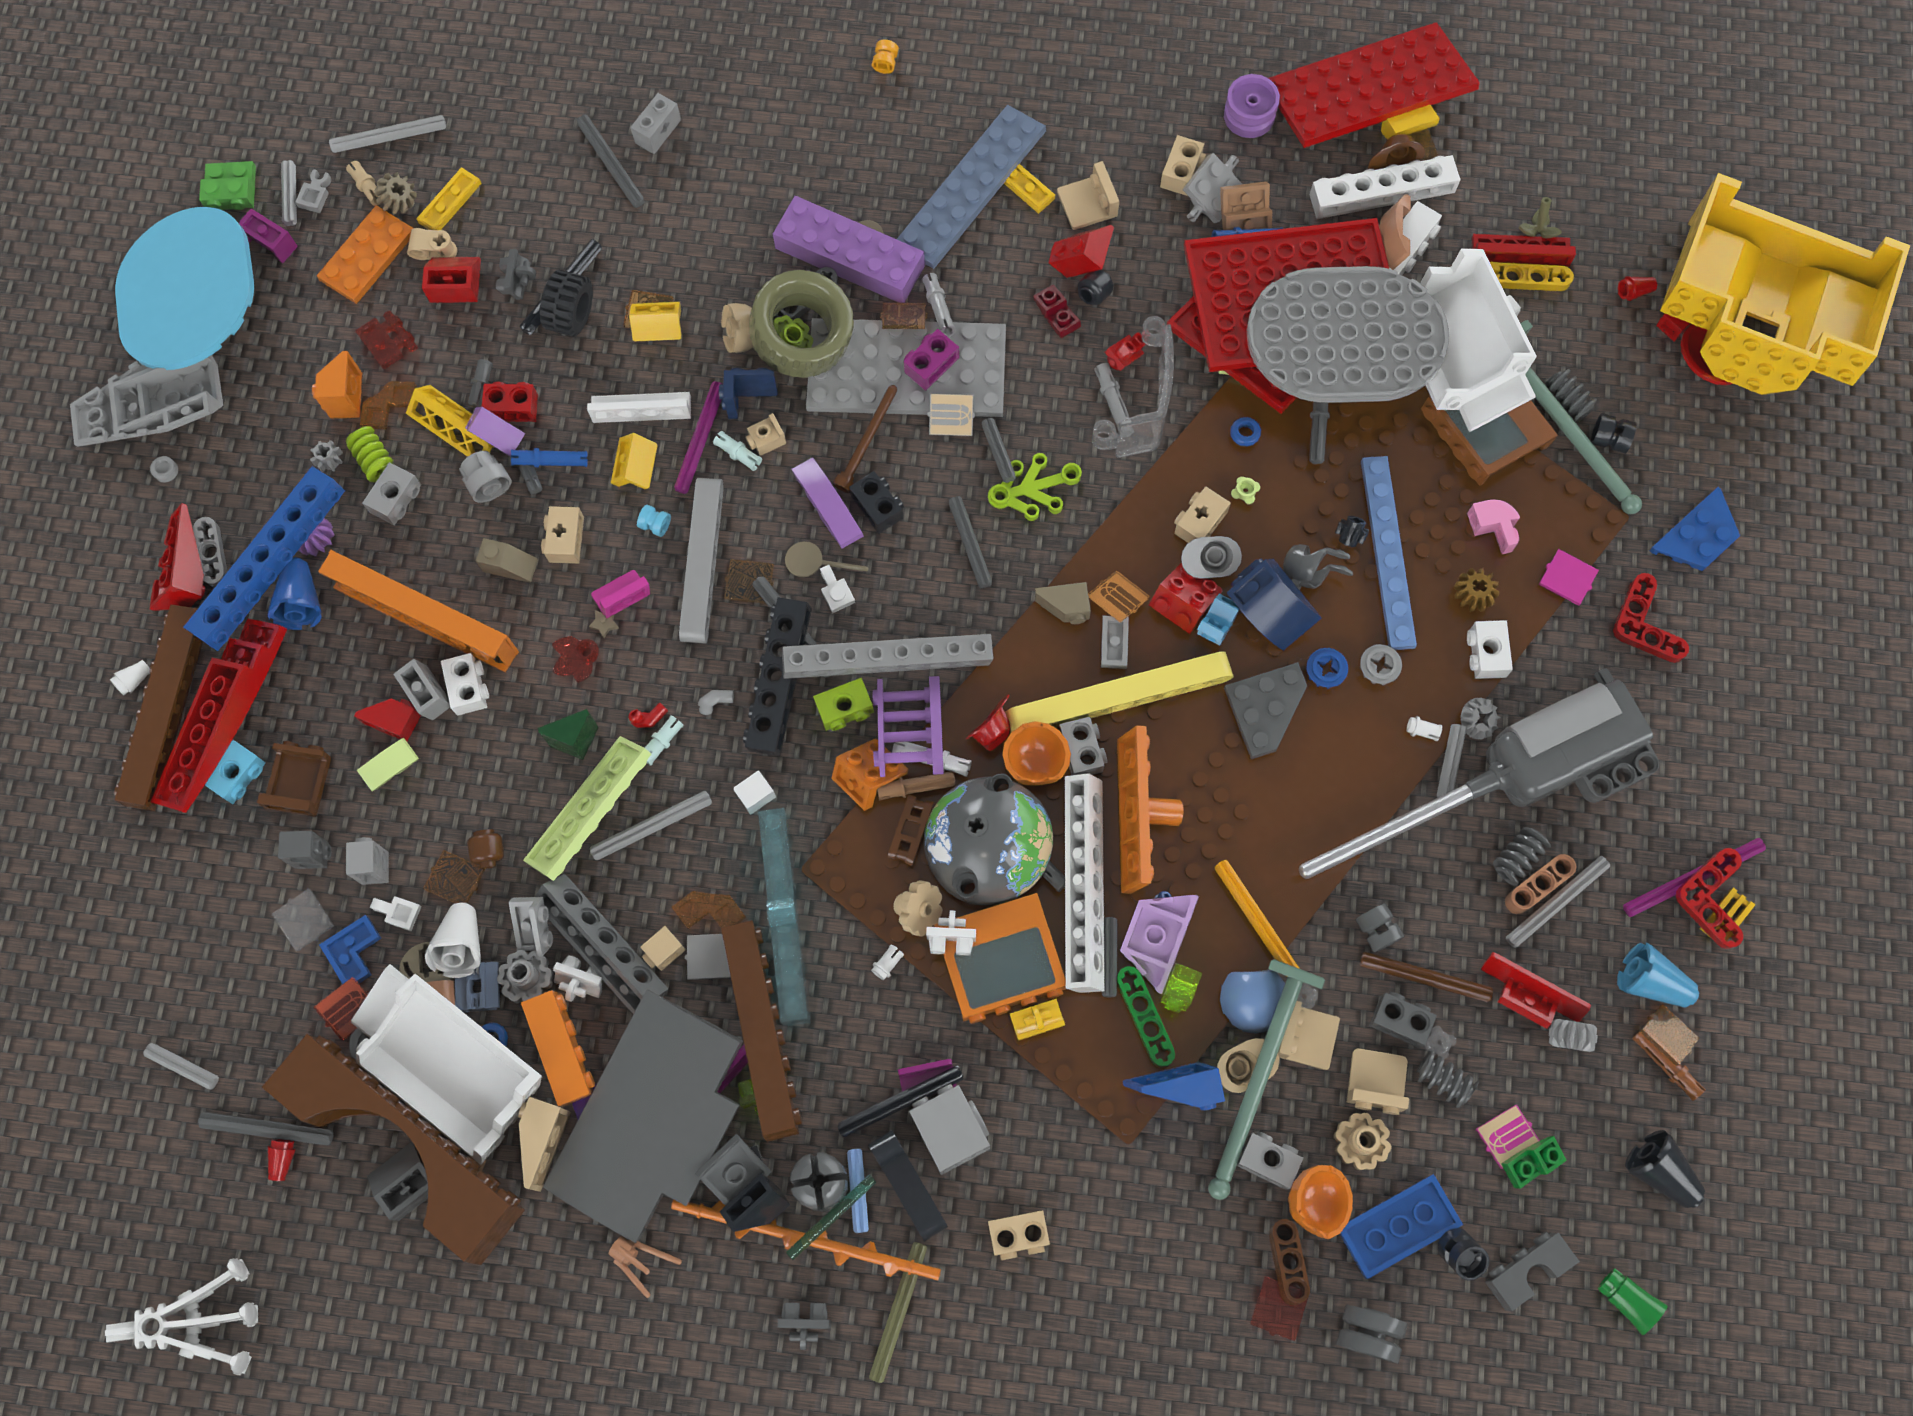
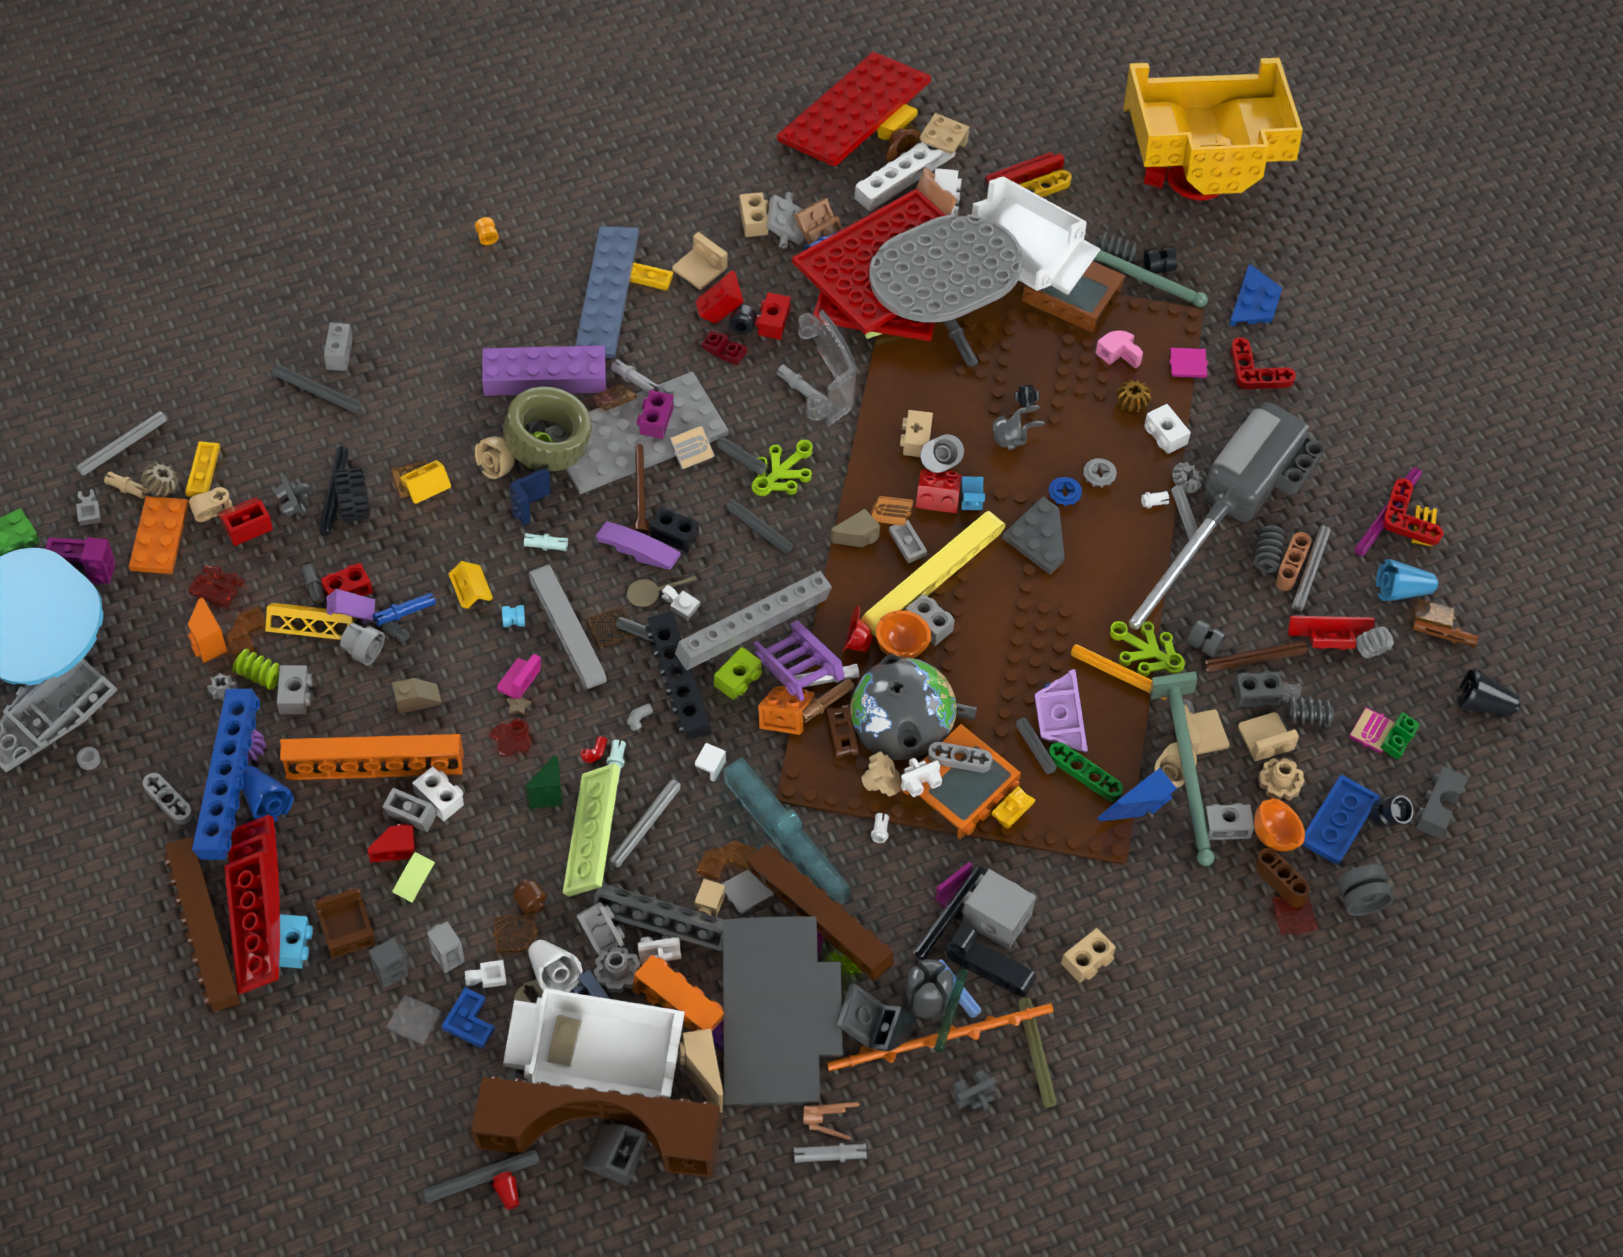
camera: 35 degrees left, 15 degrees down
white cone [110,660,150,696] -> none
light grey axle [143,1043,219,1089] -> none
red wedge [149,503,205,611] -> none
light grey axle [281,160,297,226] -> none
clear red piece [313,977,369,1041] -> none
tan brick [541,506,584,564] -> none
white fence [587,392,691,423] -> none
magenta axle [674,381,723,494] -> none
tan brick [745,413,786,456] -> none
white brick [1065,774,1104,993] -> none
red hips [1105,332,1147,371] -> none
orange plate [1117,726,1183,894] -> none
clear neon green brick [1160,963,1202,1013] -> none
medium blue cylinder [1220,970,1285,1034] -> none
medium lavender wheel [1224,74,1280,138] -> none
dark blue piece [1227,558,1322,651] -> none
blue piece [1230,417,1261,447] -> none
yellowish green plate [1231,477,1260,504] -> none
medium blue plate [1361,456,1417,650] -> none
olive plant [1519,197,1562,238] -> none
green plant [1598,1268,1668,1335] -> none
red cone [1618,276,1657,301] -> none
none -> magenta brick [81,537,116,584]
none -> dark tan slope [548,1015,582,1067]
none -> red brick [755,292,791,340]
none -> light grey pin [794,1143,867,1163]
none -> tan bracket [920,113,970,154]
none -> light grey beam [928,742,993,773]
none -> lime plant [1110,621,1185,677]

